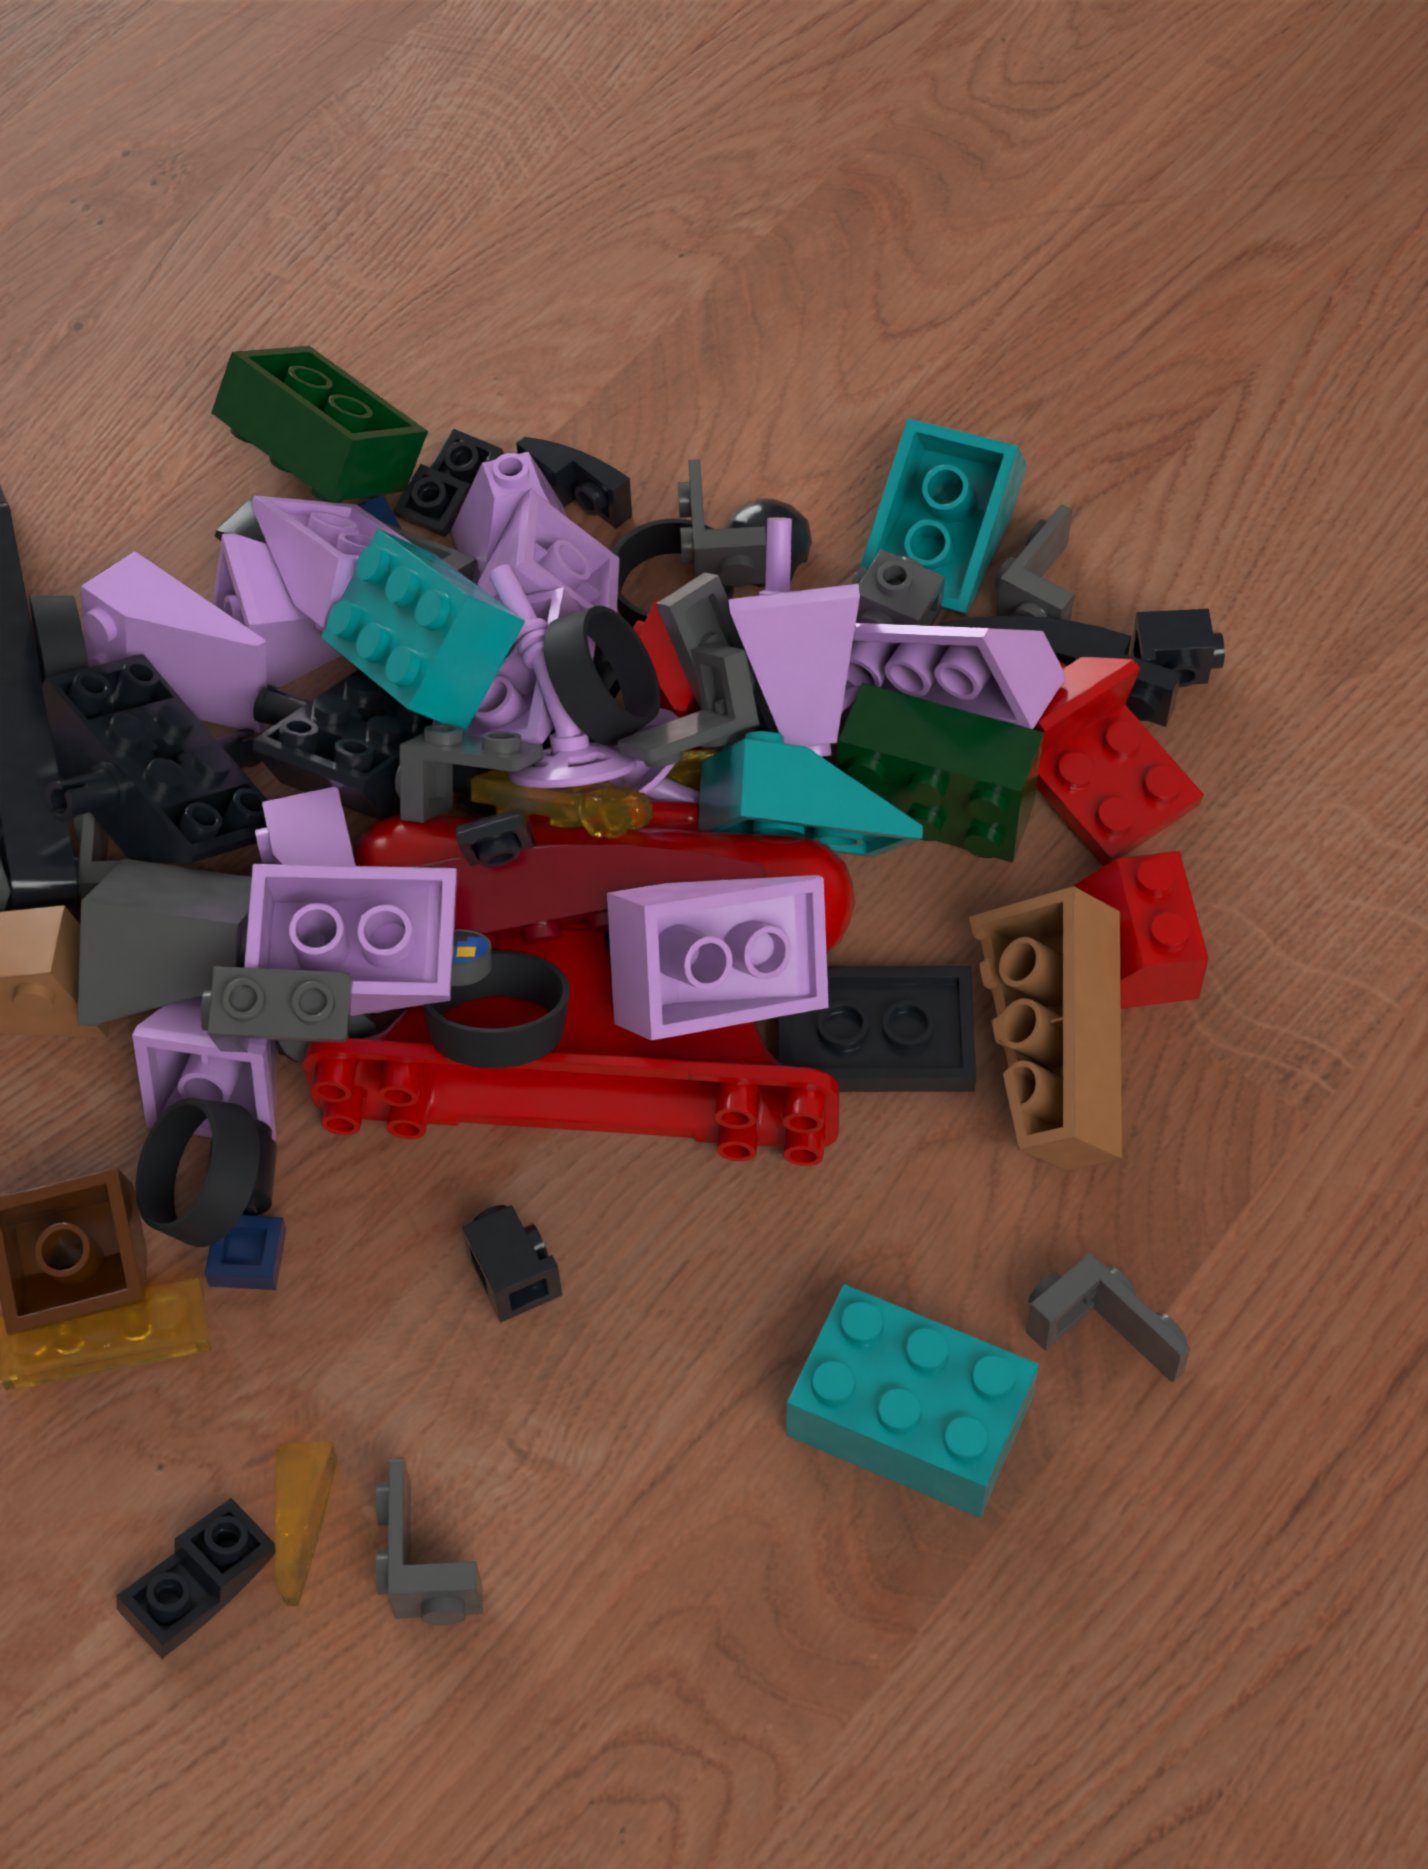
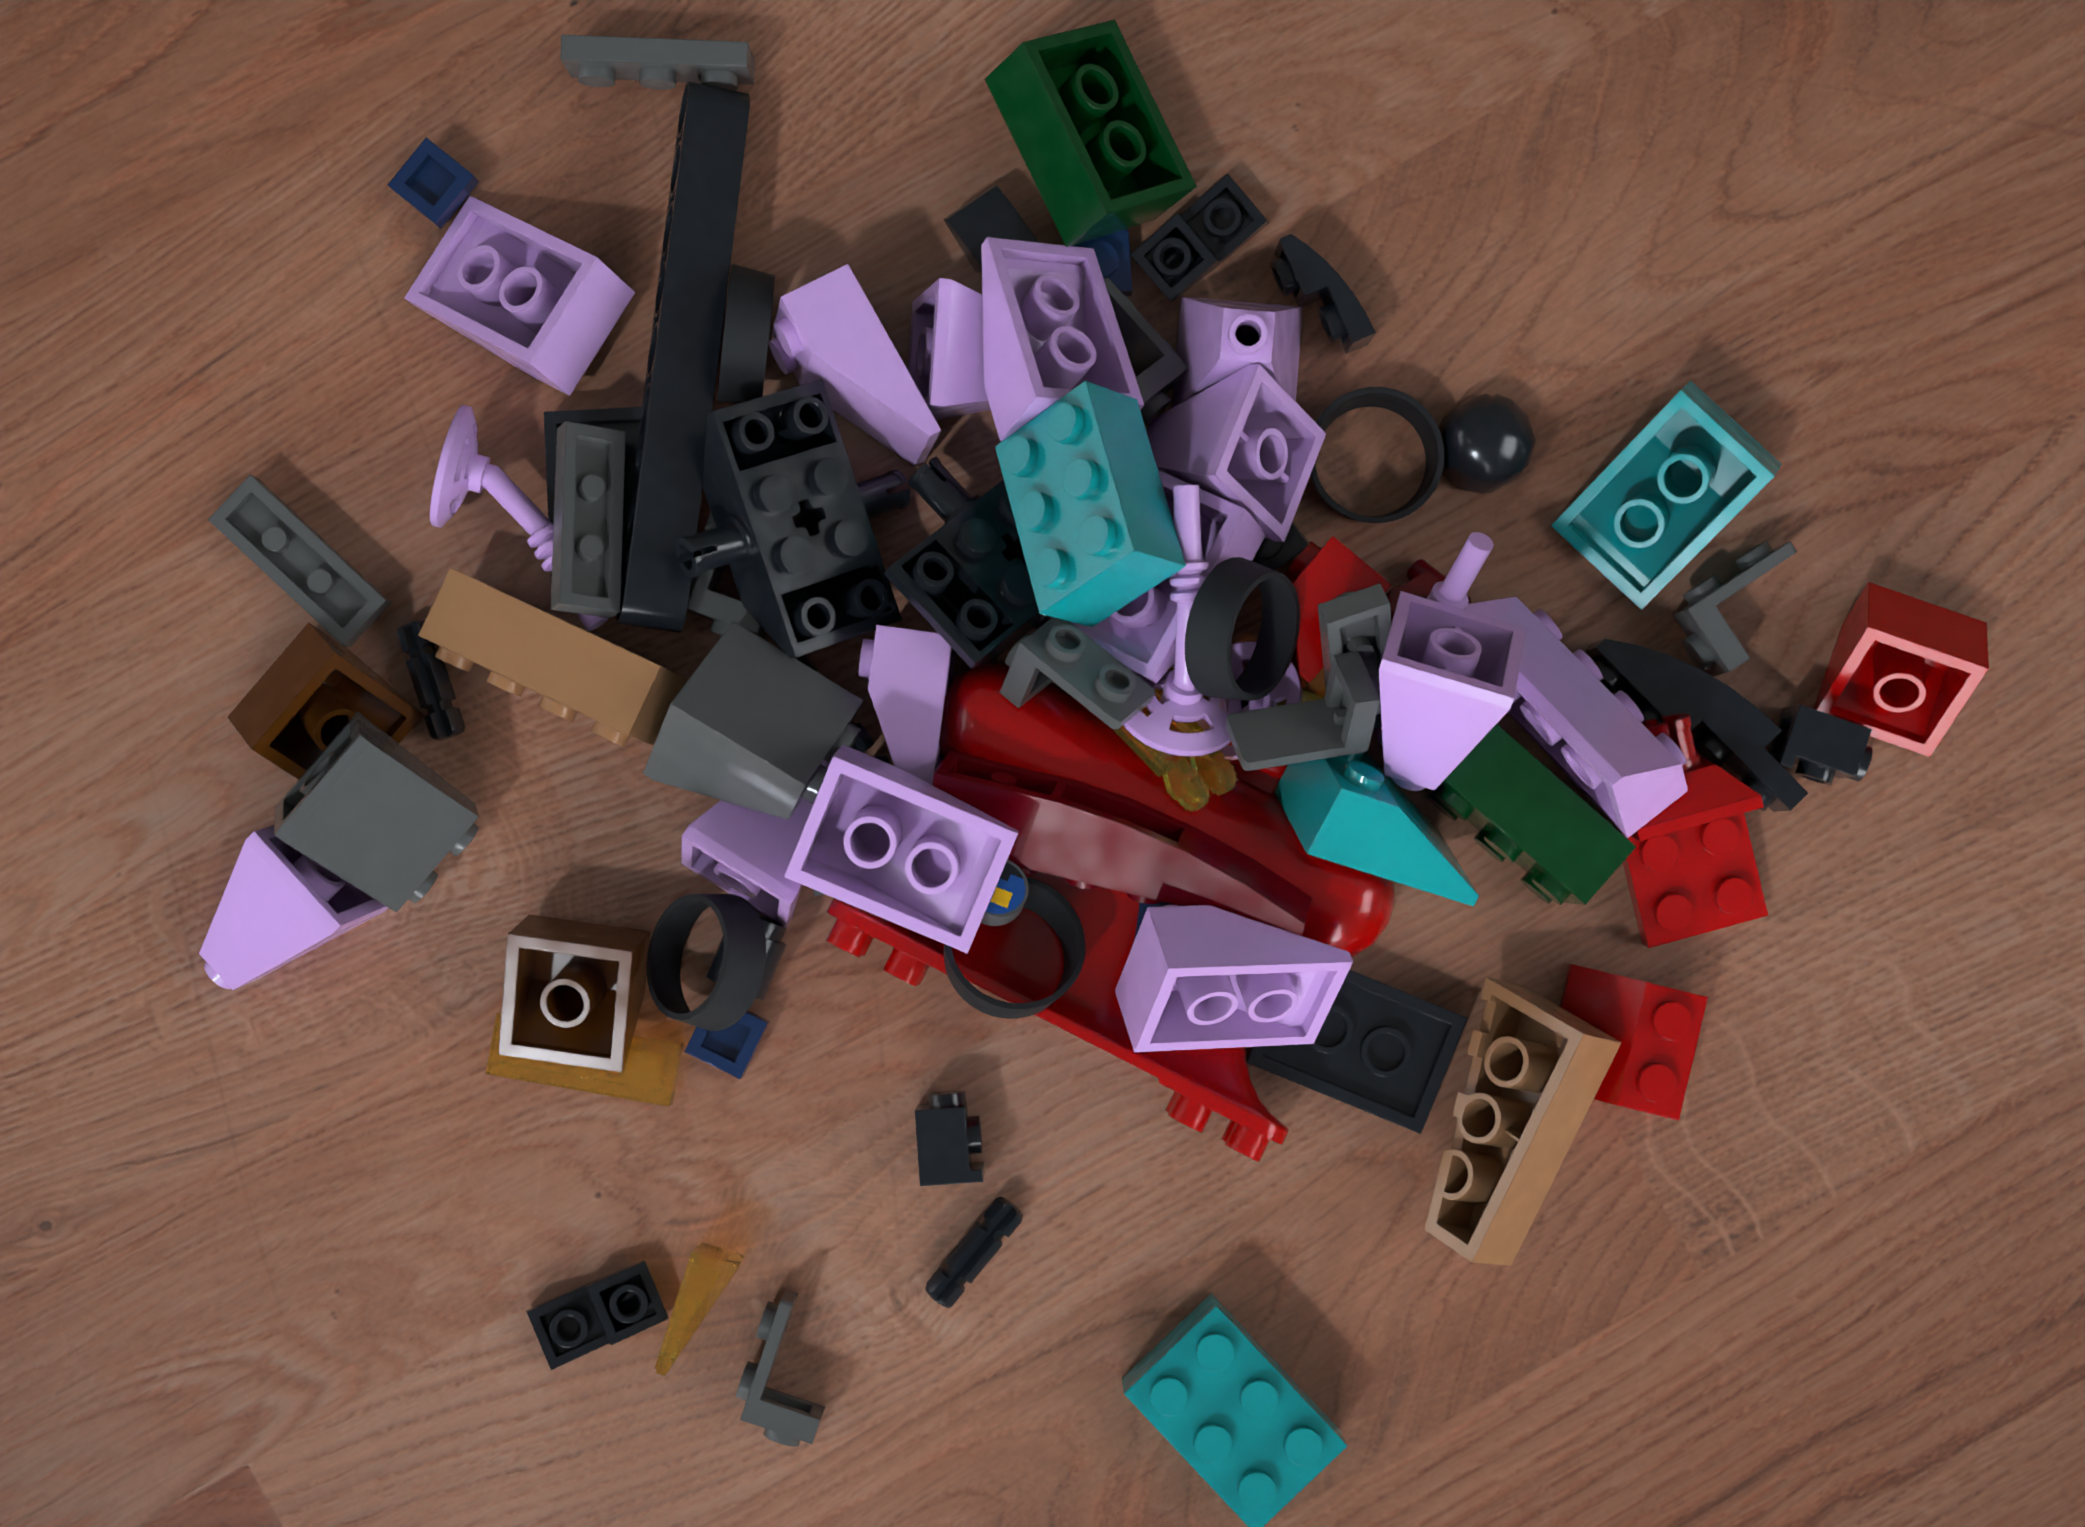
camera: 25 degrees right, 30 degrees up
dark grey bracket [201,966,353,1053] -> none
black slope [455,807,537,867] -> none
dark grey bracket [678,459,767,587] -> none
dark grey brick [851,549,945,626] -> none
dark grey bracket [1026,1253,1190,1382] -> none
none -> black axle [925,1197,1023,1308]
none -> red slope [1813,582,1989,757]

